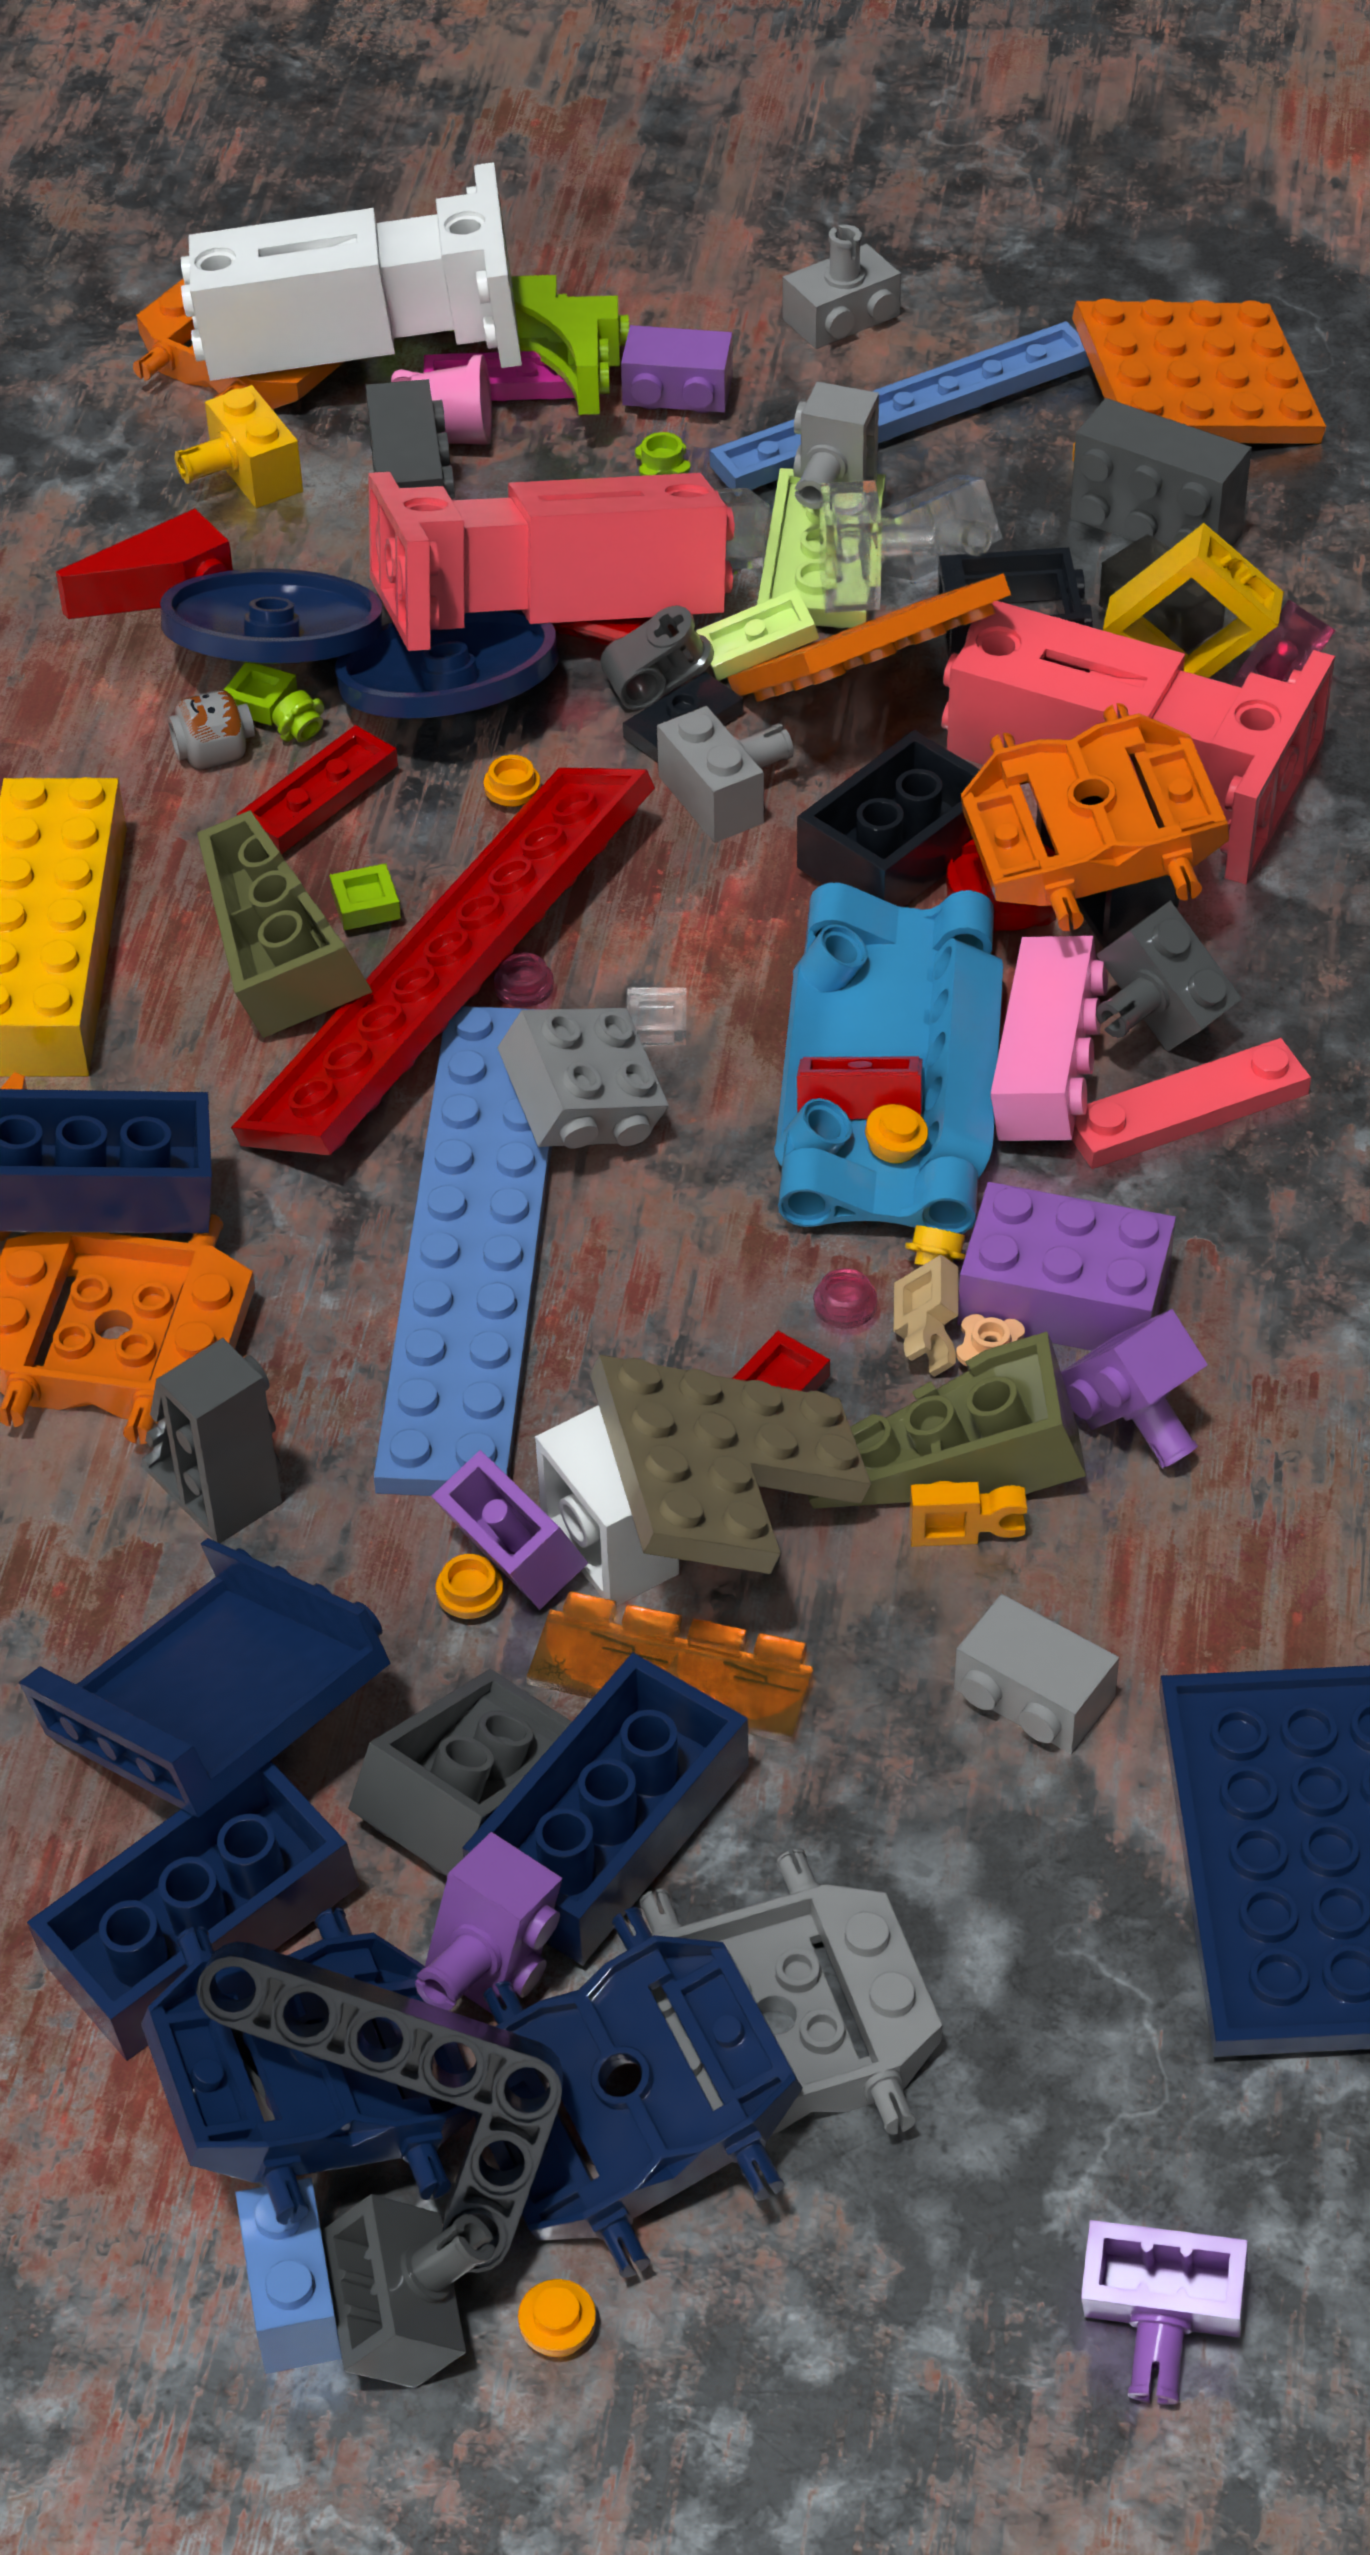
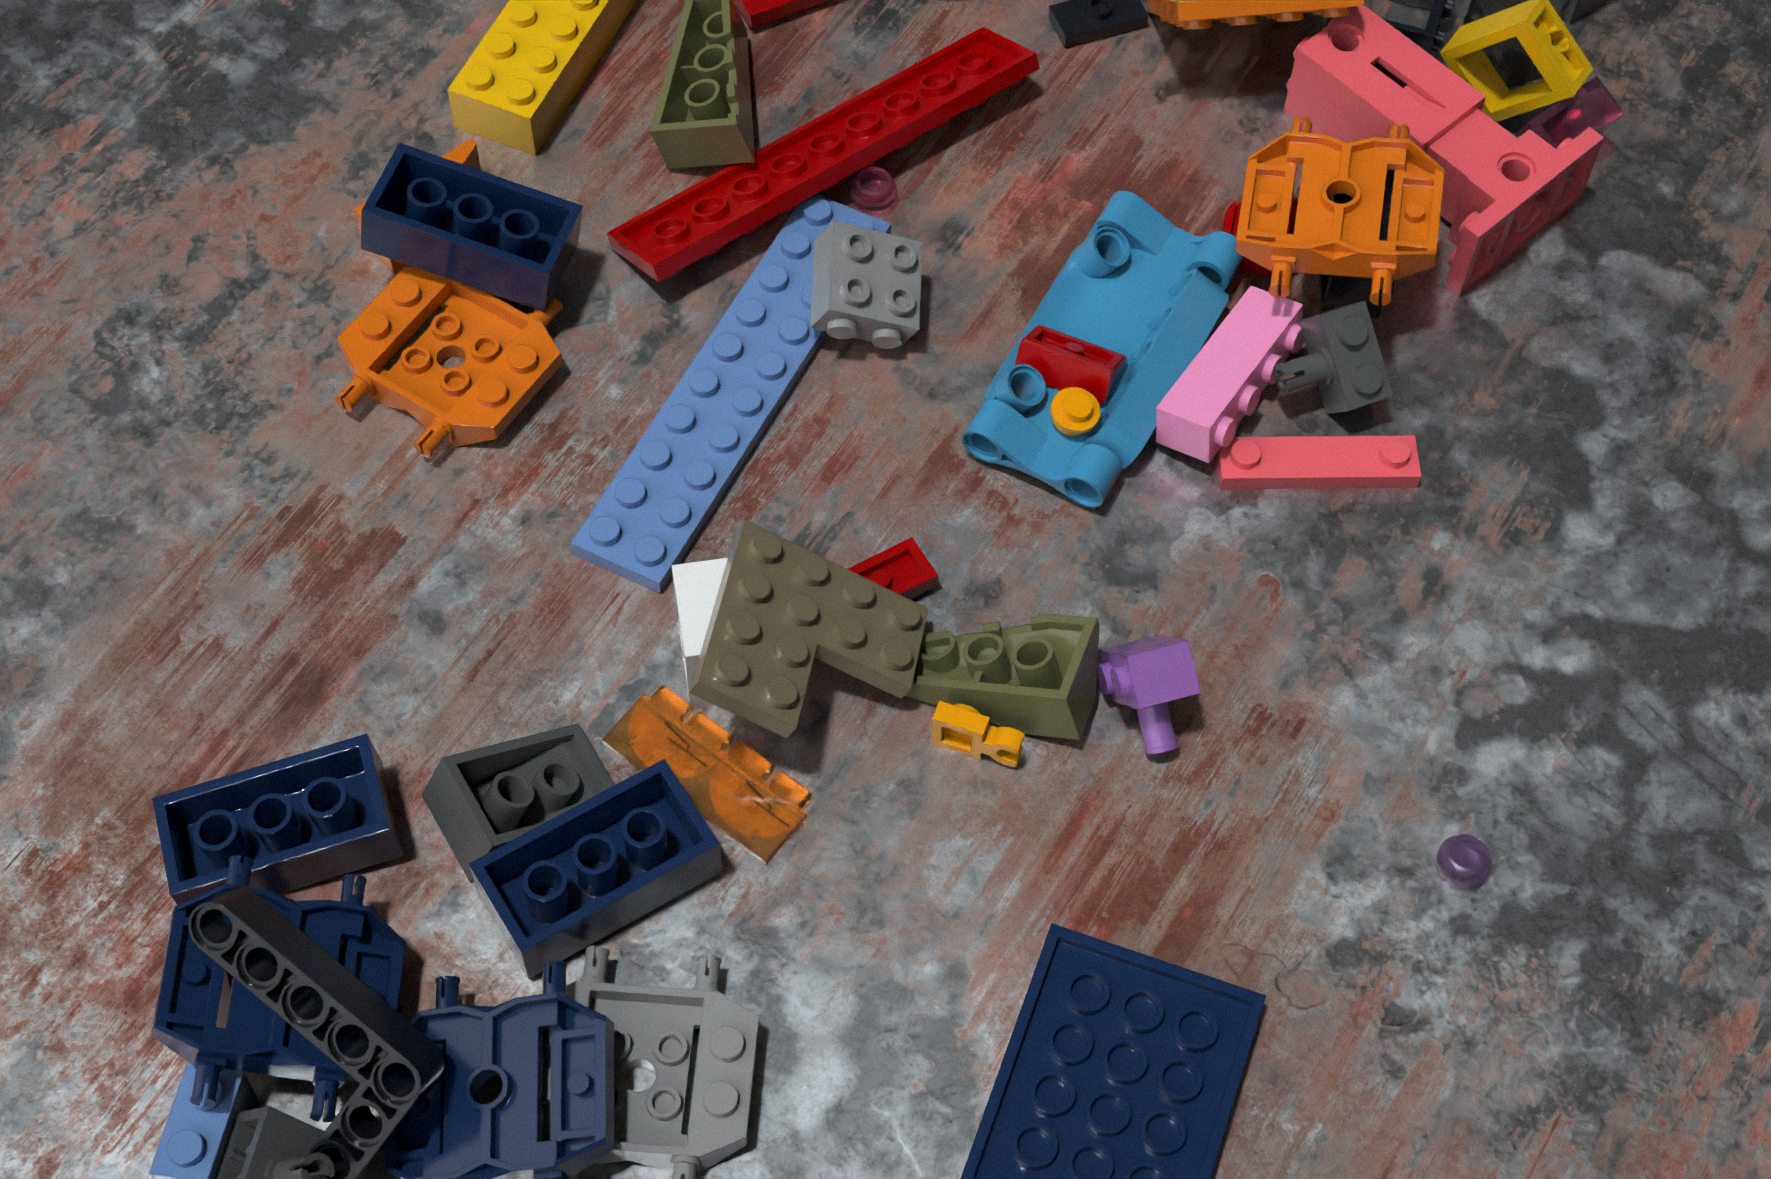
camera: 20 degrees right, 10 degrees up
dark blue panel [19,1538,391,1818] -> none
dark grey wedge [141,1338,282,1543] -> none
lime plate [329,863,401,931] -> none
medium lavender brick [415,1832,563,2014] -> none
medium lavender brick [431,1450,588,1610] -> none
light orange plate [435,1554,504,1619] -> none
light orange plate [484,755,541,807] -> none
clear tile [626,988,687,1045] -> none
light grey brick [657,706,794,843] -> none
black brick [797,730,980,907] -> none
clear pink plate [813,1268,877,1329] -> none
tan plate [893,1255,958,1377] -> none
yellow plate [905,1225,966,1266] -> none
light grey brick [954,1593,1119,1754] -> none
light nougat plate [956,1314,1025,1366] -> none
medium lavender brick [957,1182,1176,1351] -> none

